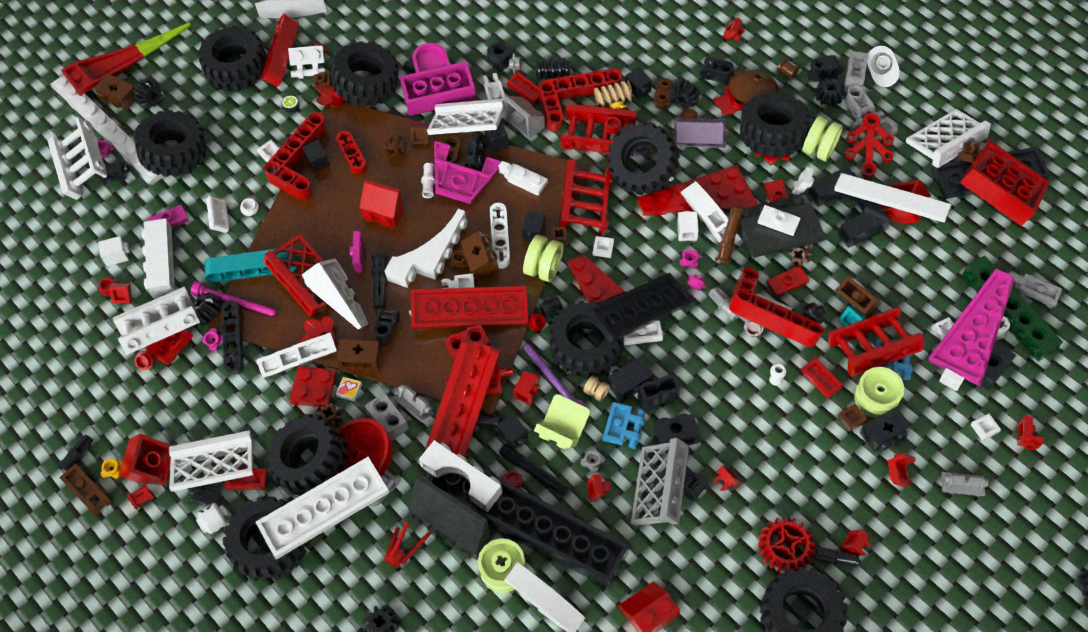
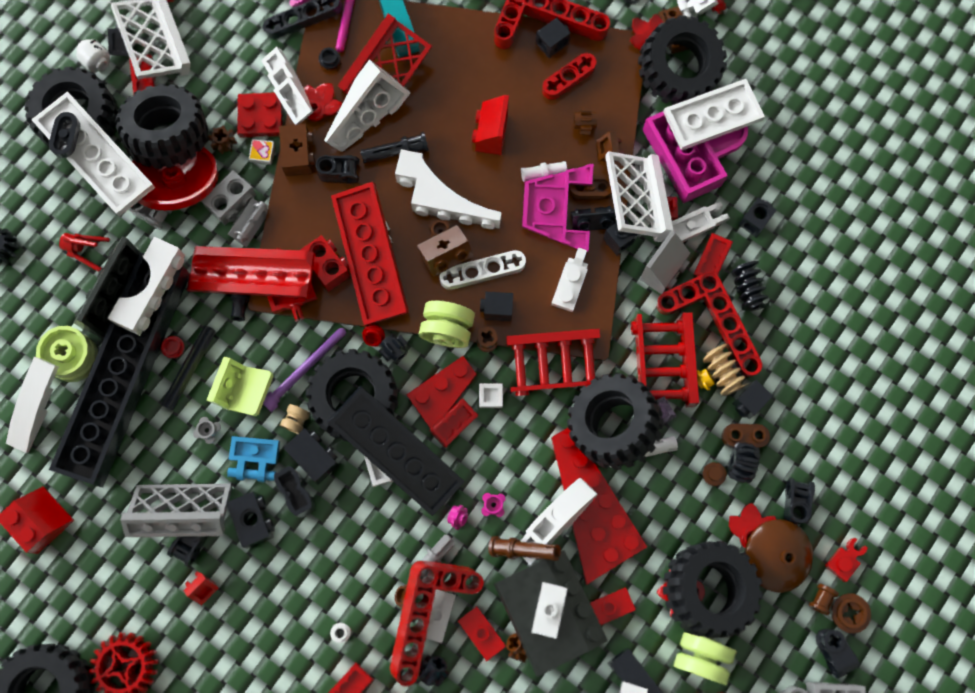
camera: 75 degrees right, 15 degrees up
dark pink plate [350,231,363,273] -> none
white plate [441,273,475,289] -> none
black brick [497,414,528,449] -> none
light grey plate [509,53,521,74] -> none
red brick [513,371,540,406] -> none
red tile [587,474,612,502] -> none
red plate [604,117,622,134] -> none
clear purple piece [672,118,728,148] -> none
white brick [677,211,698,241] -> none
red tile [722,17,745,41] -> none
white plate [791,167,814,195] -> none
black gear [815,78,846,107] -> none
none -> black plate [49,112,80,158]
none -> black plate [318,48,340,70]
none -> red plate [429,399,479,448]
none -> white plate [663,79,765,151]
none -> red plate [825,538,867,582]
none -> reddish brown gear [831,594,871,633]

